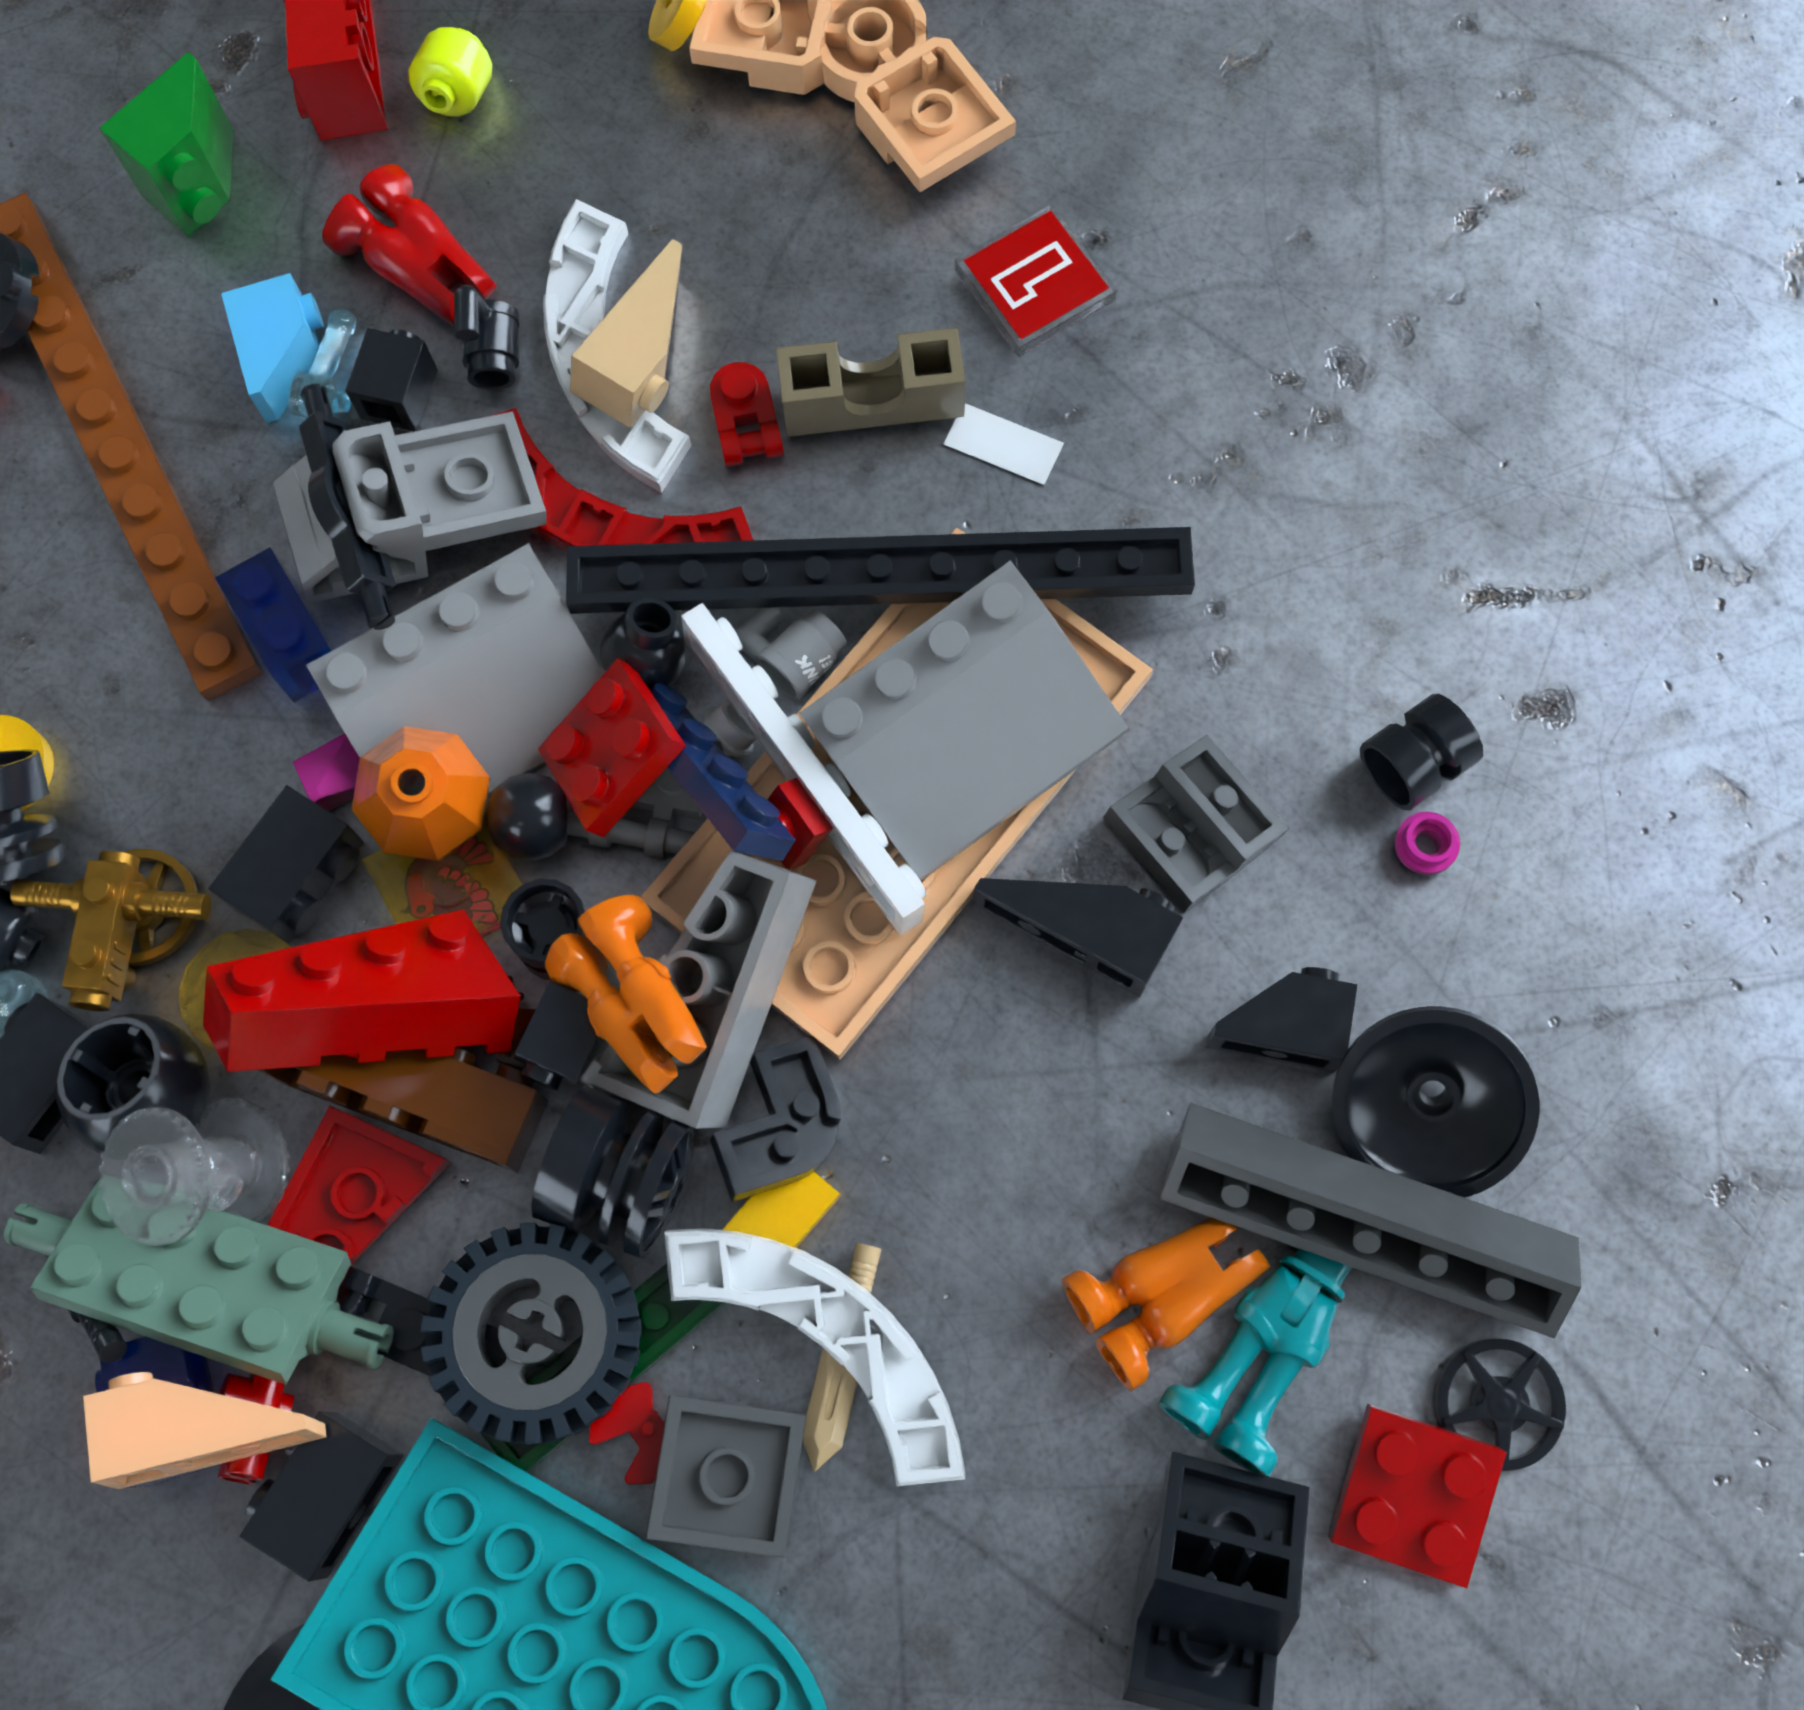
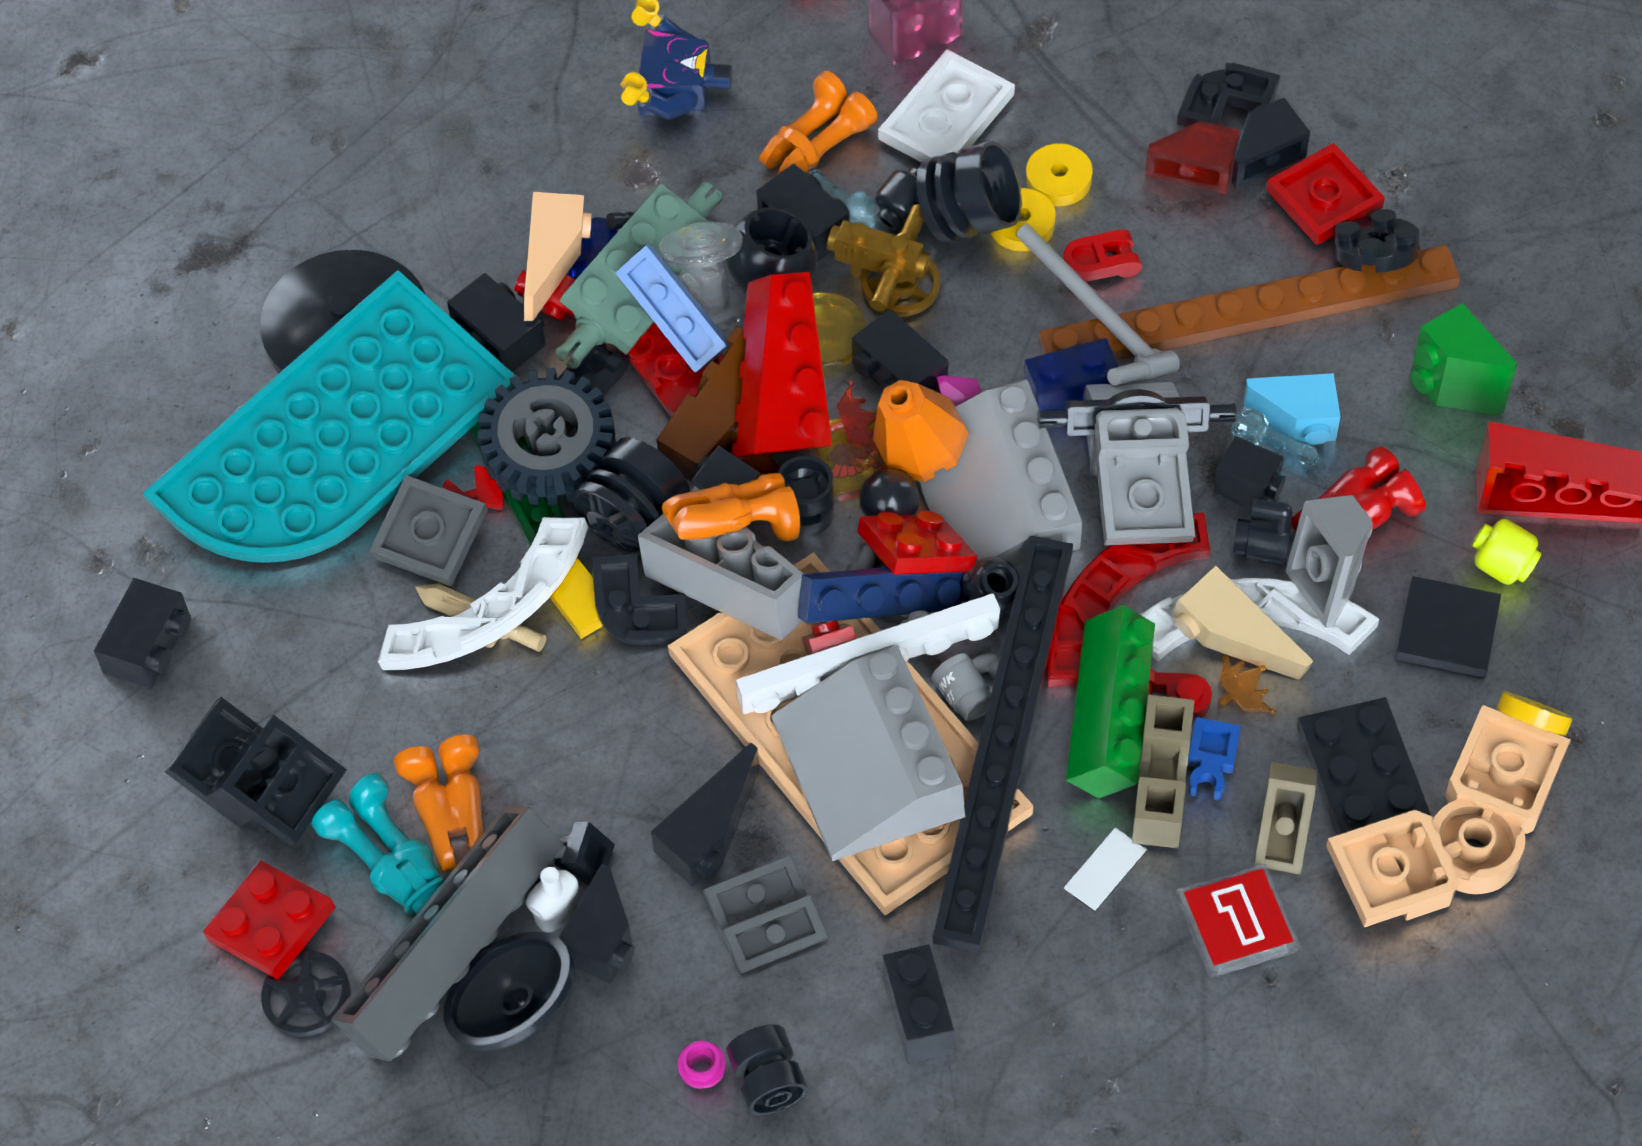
camera: 105 degrees right, 15 degrees down
none -> white piece [526,867,579,932]
none -> black tile [555,821,615,886]
none -> plate [615,245,730,373]
none -> clear red piece [830,381,877,451]
none -> black brick [883,944,954,1064]
none -> light grey bar [1016,224,1180,386]
none -> red plate [1063,229,1142,282]
none -> green brick [1066,605,1155,798]
none -> blue plate [1187,717,1241,801]
none -> clear orange piece [1217,655,1277,715]
none -> dark tan slope [1254,762,1318,874]
none -> light grey slope [1286,495,1373,628]
none -> black plate [1297,697,1431,835]
none -> black tile [1395,576,1501,678]

